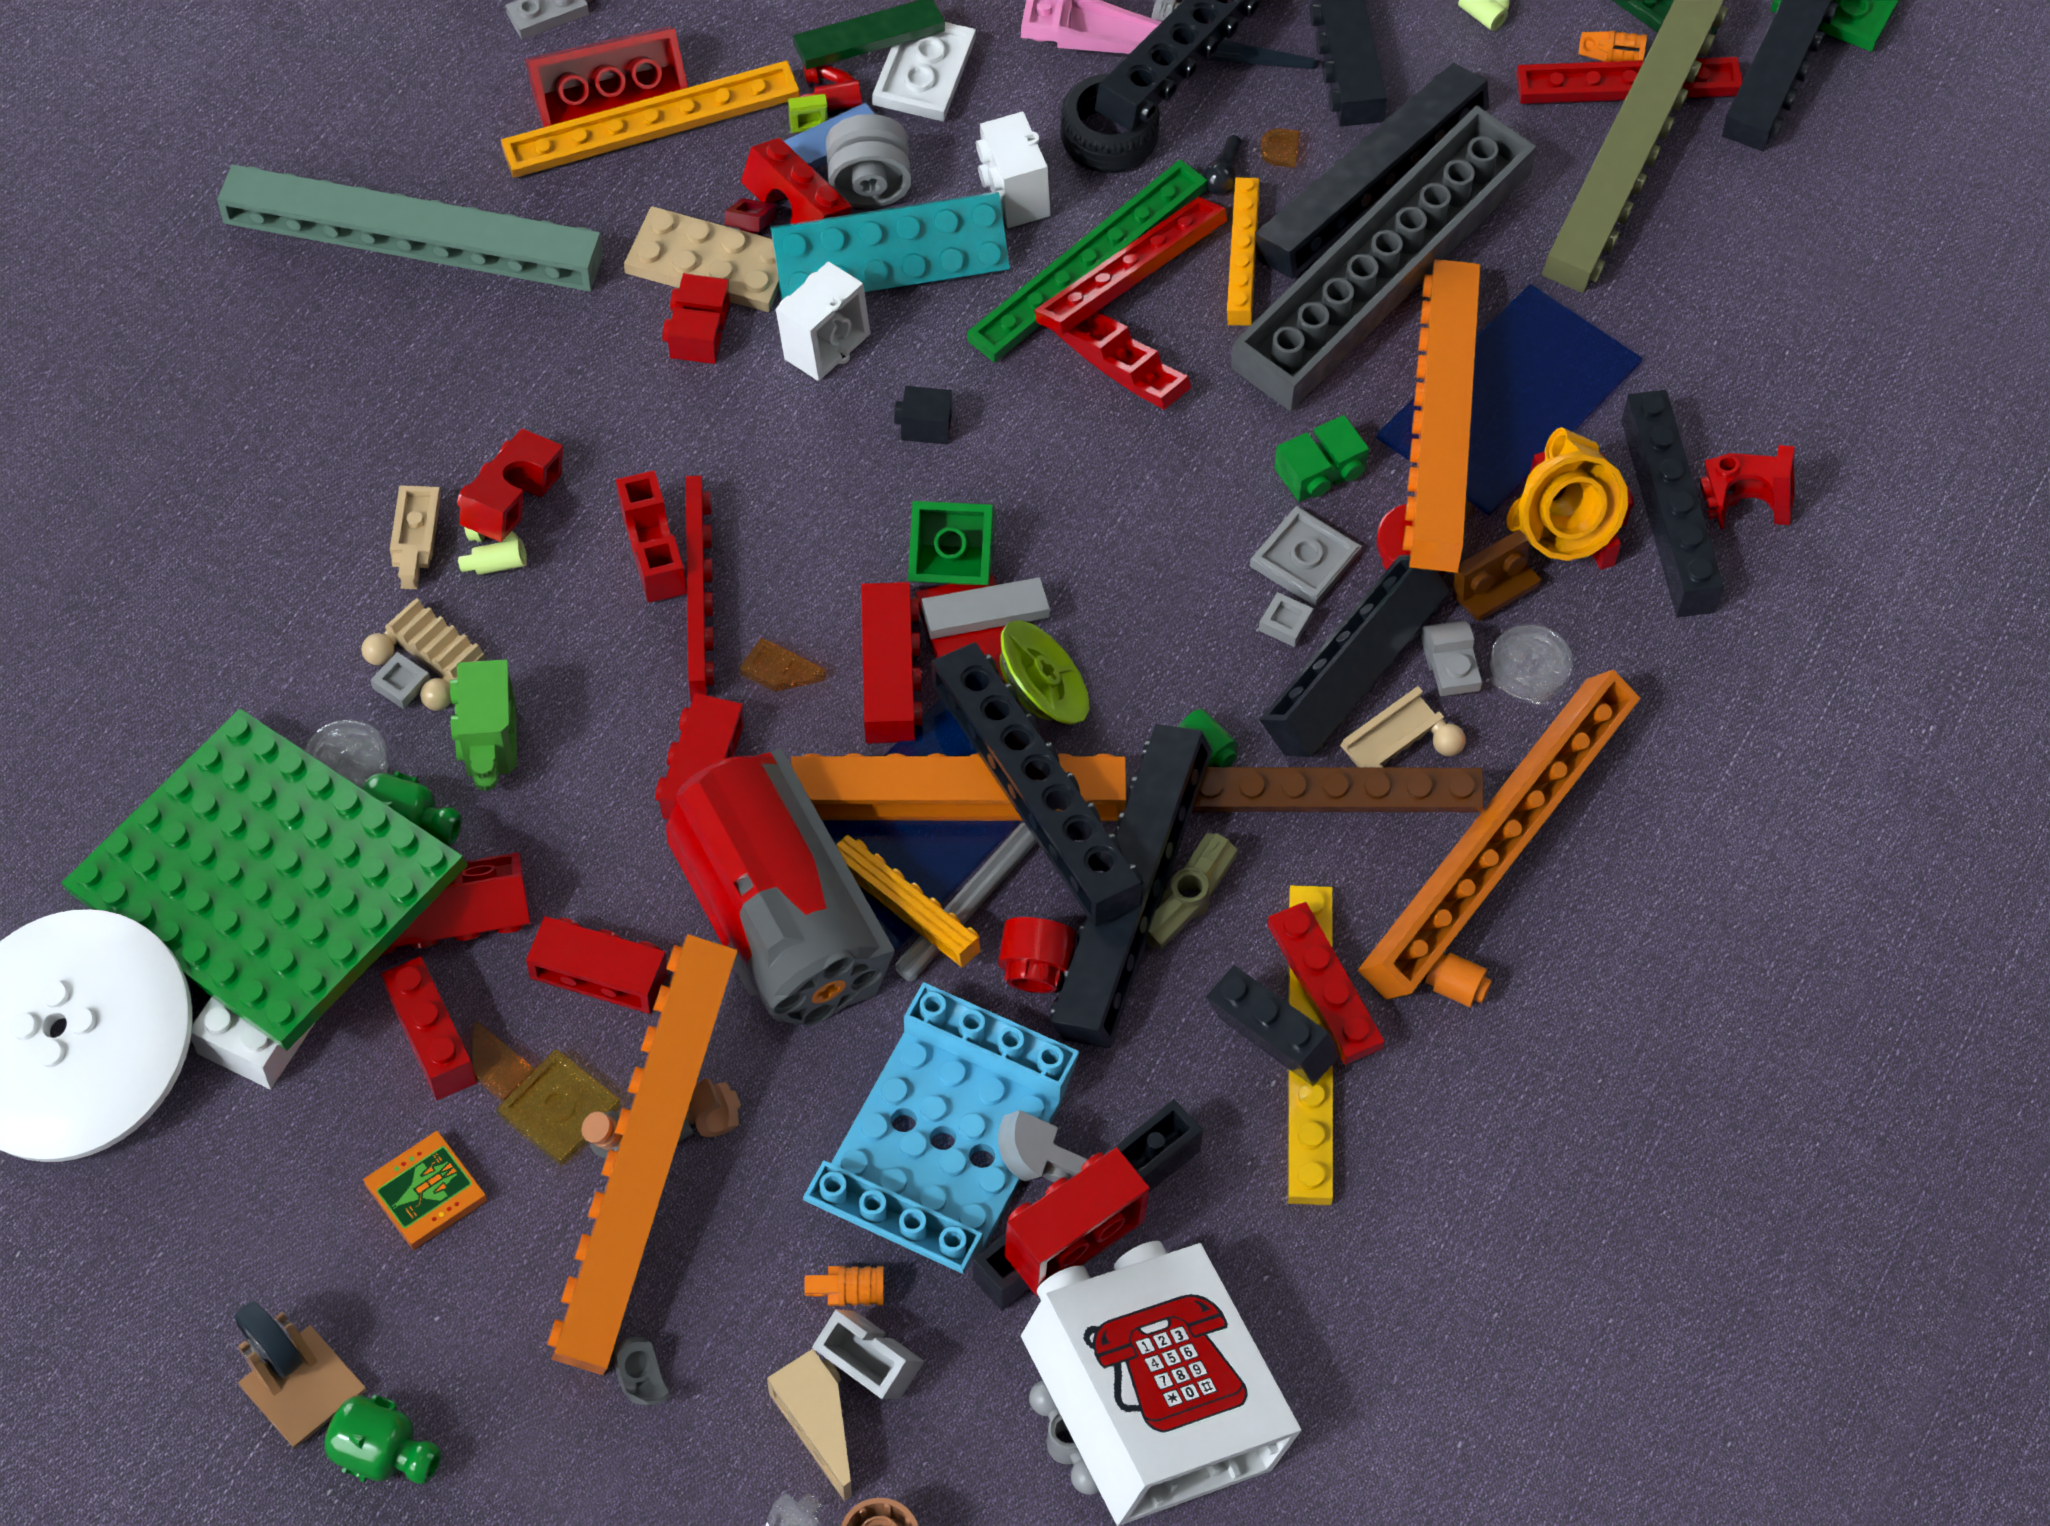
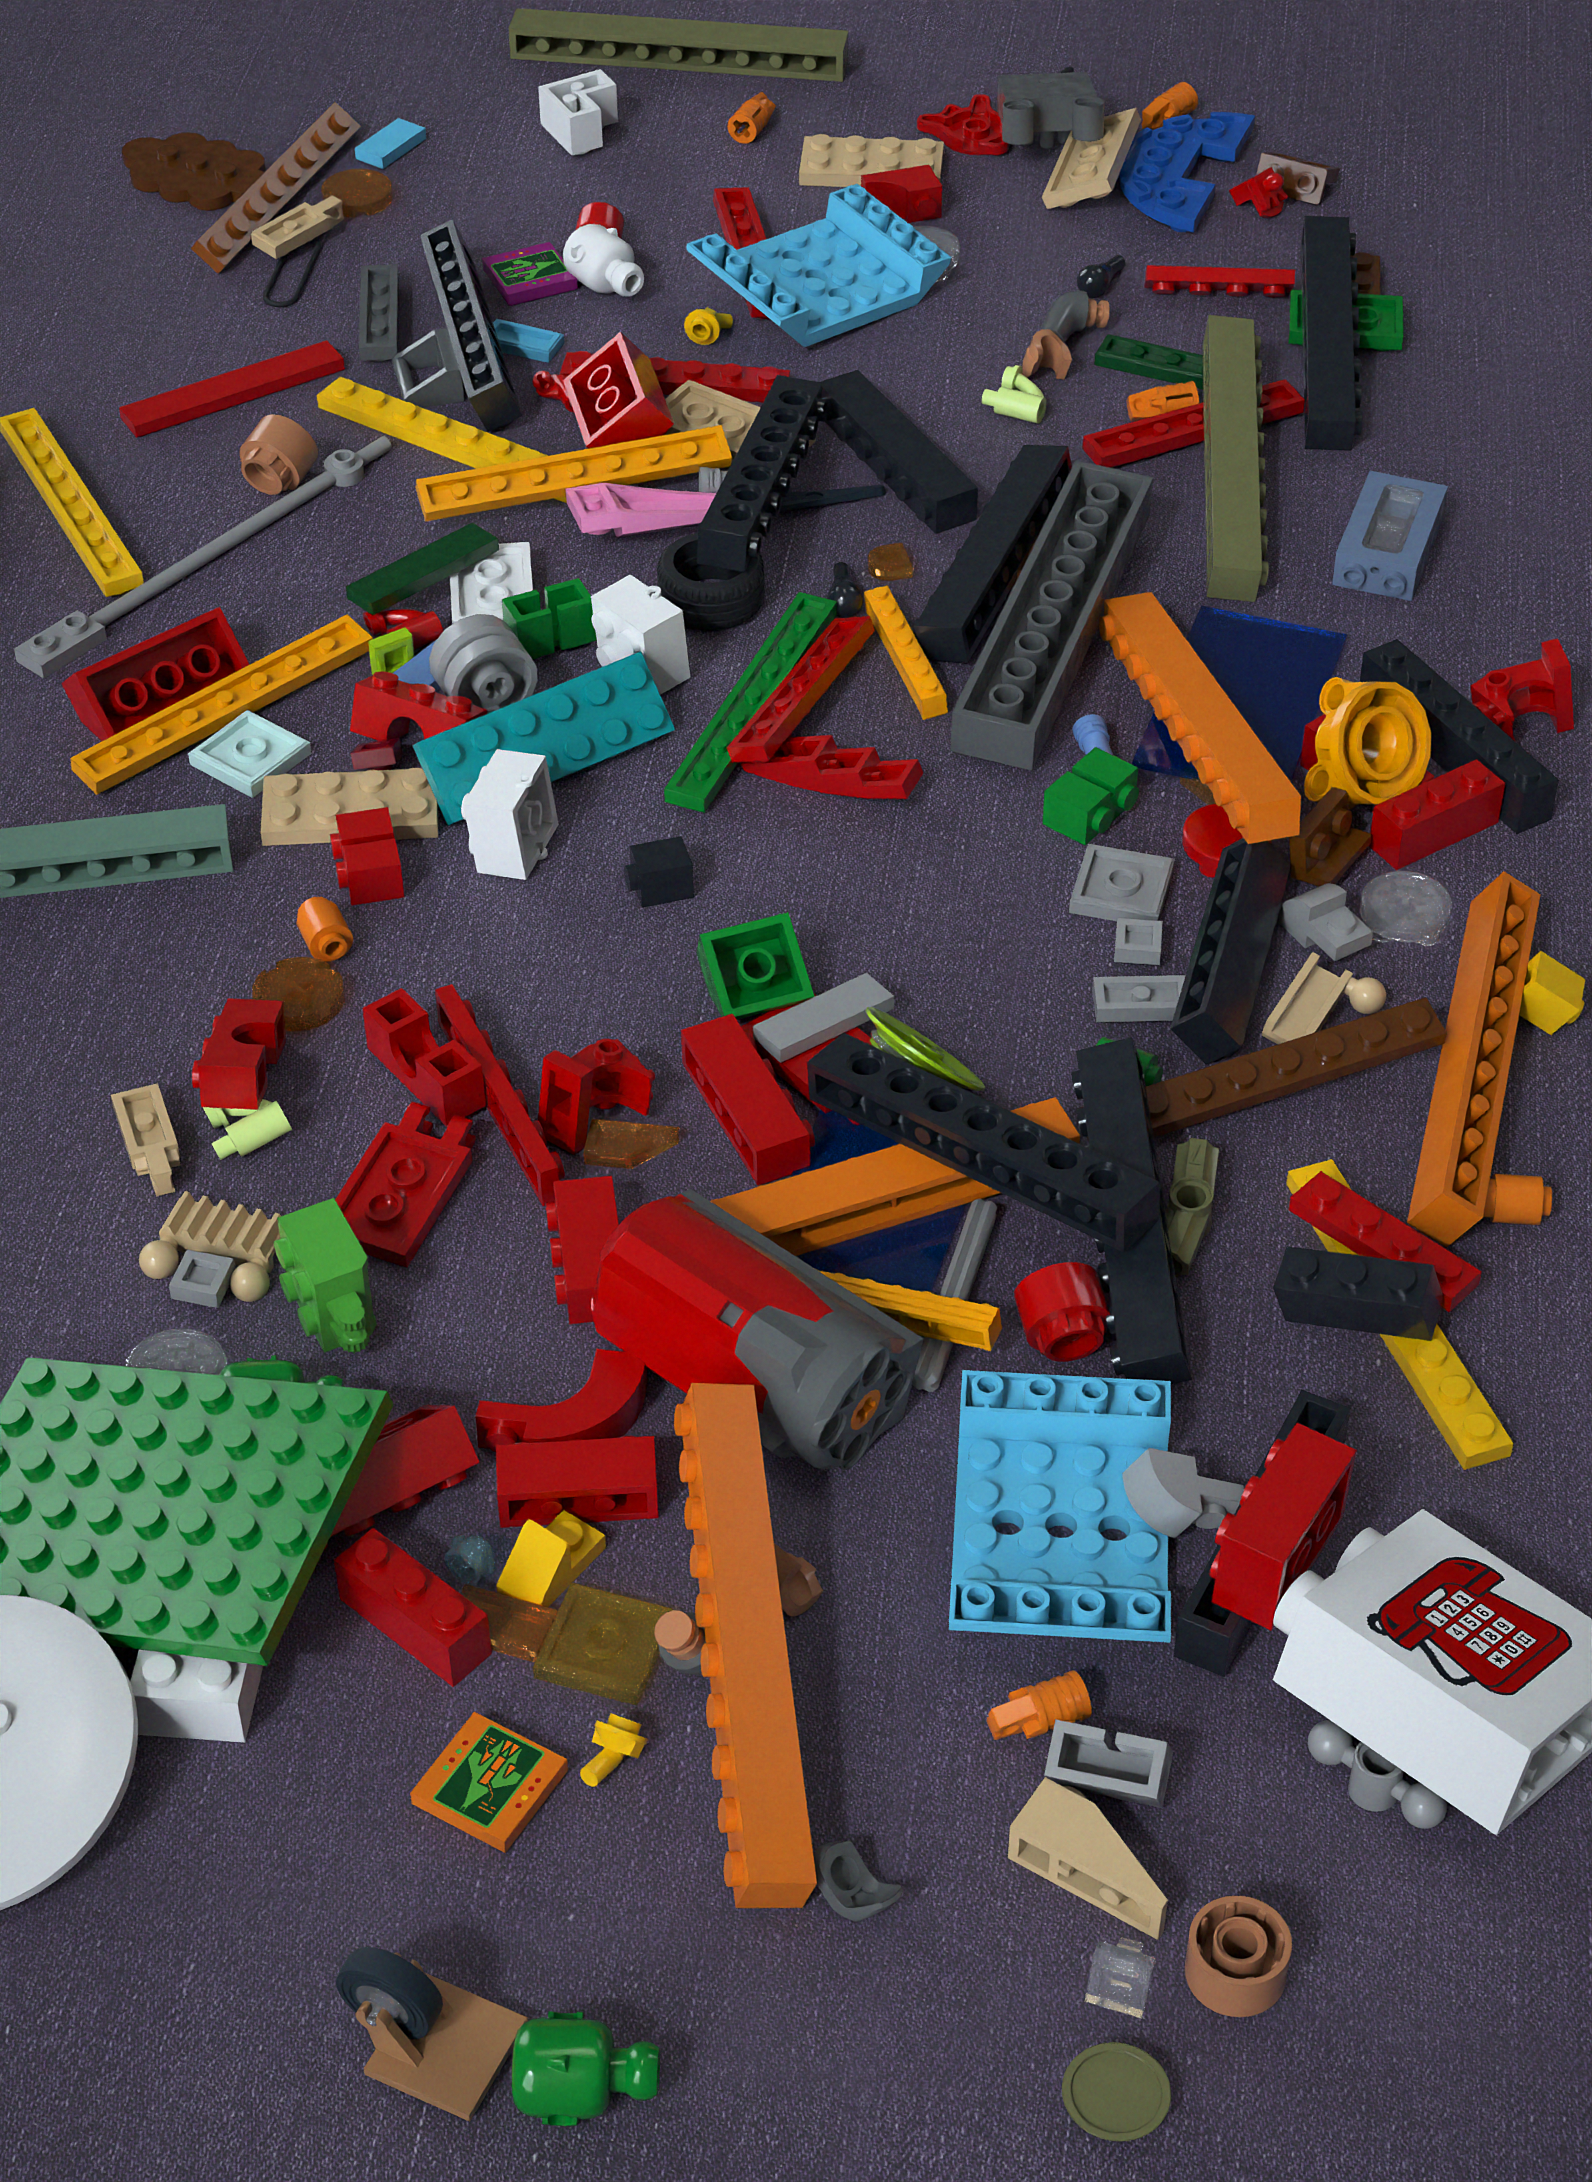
camera: 20 degrees left, 15 degrees down
none -> light aqua tile [188,710,311,798]
none -> clear orange tile [252,957,345,1032]
none -> orange brick [296,897,353,962]
none -> red tile [335,1101,476,1267]
none -> clear light blue plate [445,1534,495,1585]
none -> red arch [476,1349,648,1452]
none -> yellow slope [496,1510,606,1617]
none -> green piece [502,578,597,659]
none -> red tile [538,1039,655,1155]
none -> yellow plate [580,1713,648,1787]
none -> medium blue pin [1072,714,1113,755]
none -> light grey plate [1092,975,1186,1022]
none -> sand blue piece [1332,471,1448,601]
none -> red brick [1369,759,1505,871]
none -> yellow brick [1519,951,1585,1035]

